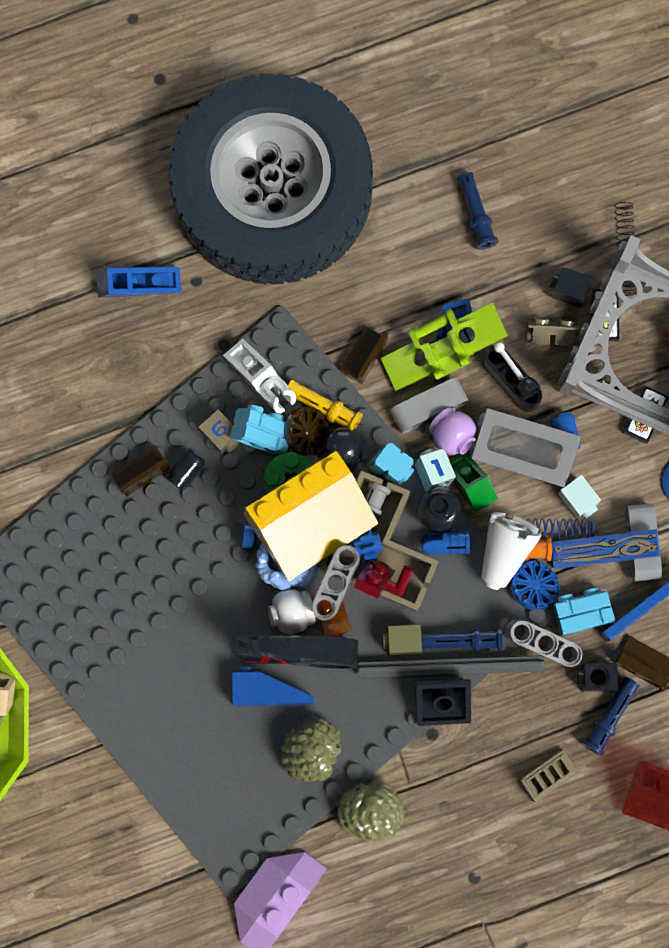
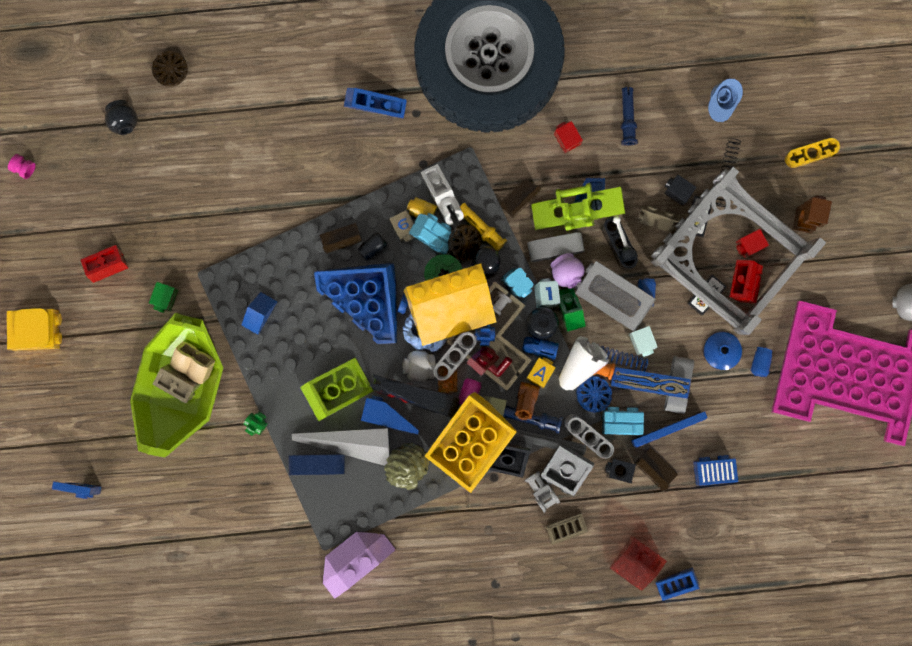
camera: 10 degrees right, 5 degrees up
olive hair [338,784,405,843] -> none
dark blue pin [582,677,640,756] -> none
none -> blue slope [241,292,277,335]
none -> green gear [244,412,268,436]
none -> dark blue beam [288,455,345,475]
none -> light grey wedge [292,428,390,466]
none -> lime slope [300,358,373,421]
none -> blue slope [314,263,397,344]
none -> yellow brick [407,197,437,218]
none -> yellow slope [425,392,517,493]
none -> dark pink piece [458,378,482,405]
none -> dark orange piece [515,382,540,420]
none -> light grey connector [525,471,560,513]
none -> yellow brick [526,357,556,389]
none -> plate [541,443,594,496]
none -> red brick [554,121,583,154]
none -> medium blue piece [708,79,743,122]

